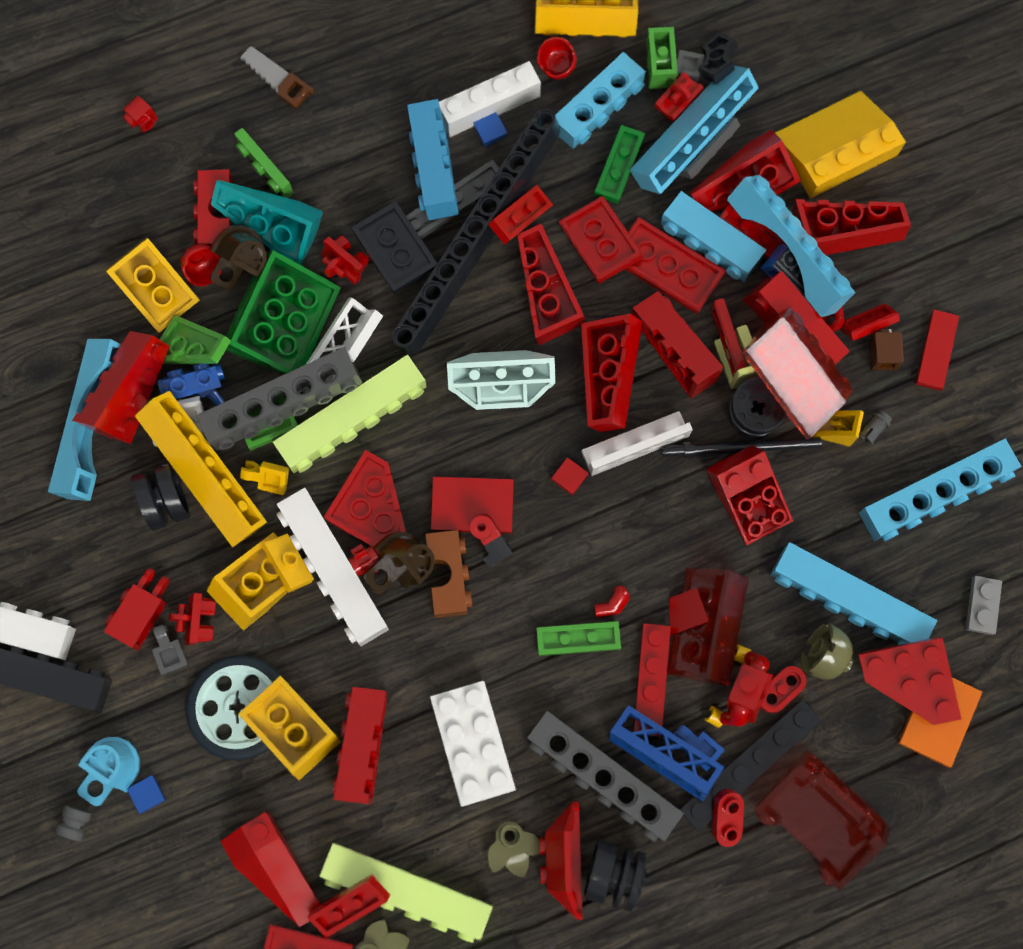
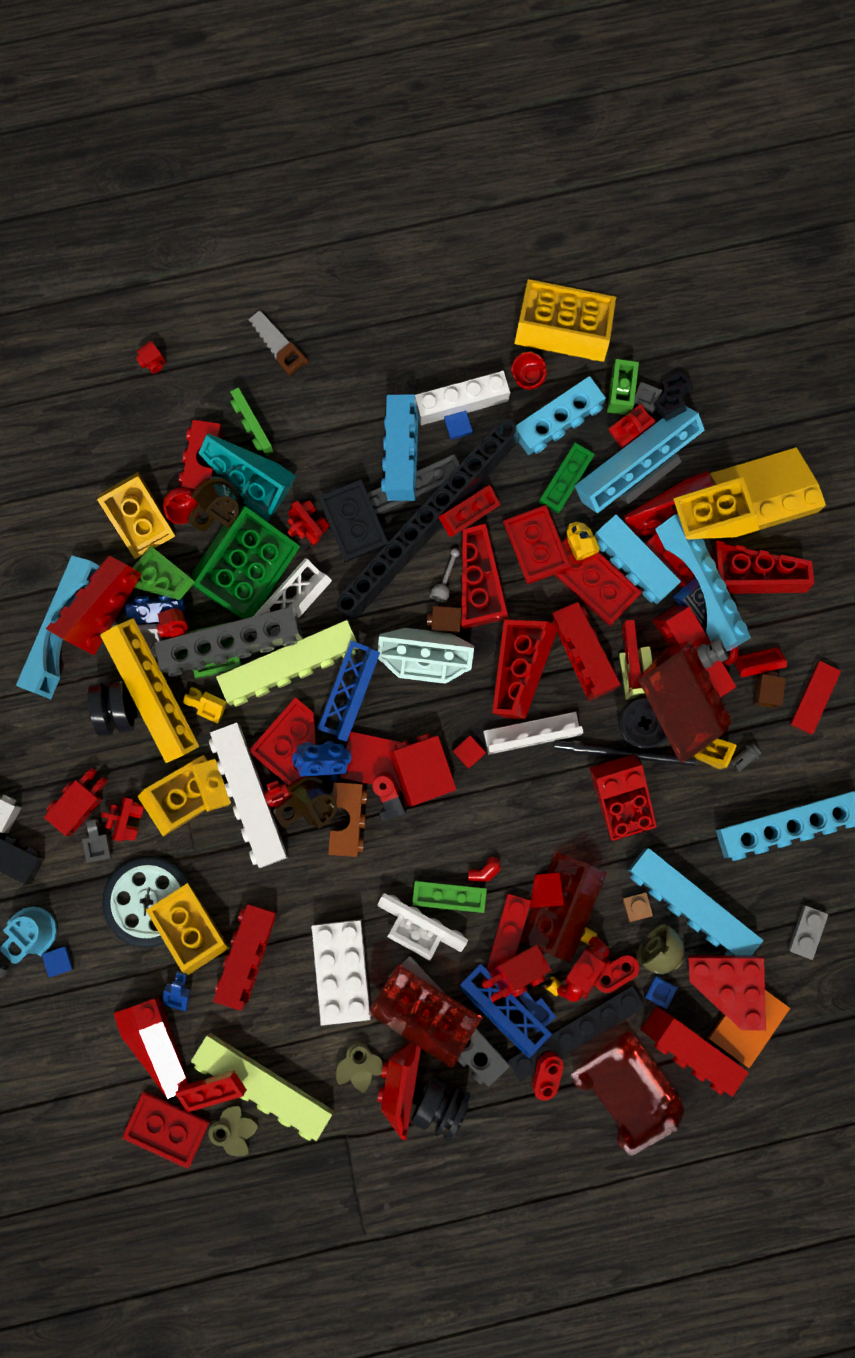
camera: 10 degrees right, 5 degrees up
none -> red plate [156,608,188,639]
none -> blue plate [163,971,191,1012]
none -> blue brick [292,741,351,782]
none -> blue fence [317,640,380,742]
none -> clear red slope [368,964,482,1068]
none -> white bracket [378,893,468,960]
none -> red brick [389,733,456,806]
none -> reddish brown brick [427,606,461,635]
none -> light grey hinge [430,548,460,603]
none -> red hinge [482,945,552,1003]
none -> yellow rock [567,522,600,561]
none -> medium nougat plate [622,892,653,922]
none -> red wedge [640,1006,749,1097]
none -> blue tile [644,976,678,1009]
none -> yellow slope [674,477,759,539]
none -> dark grey wheel [696,637,729,669]

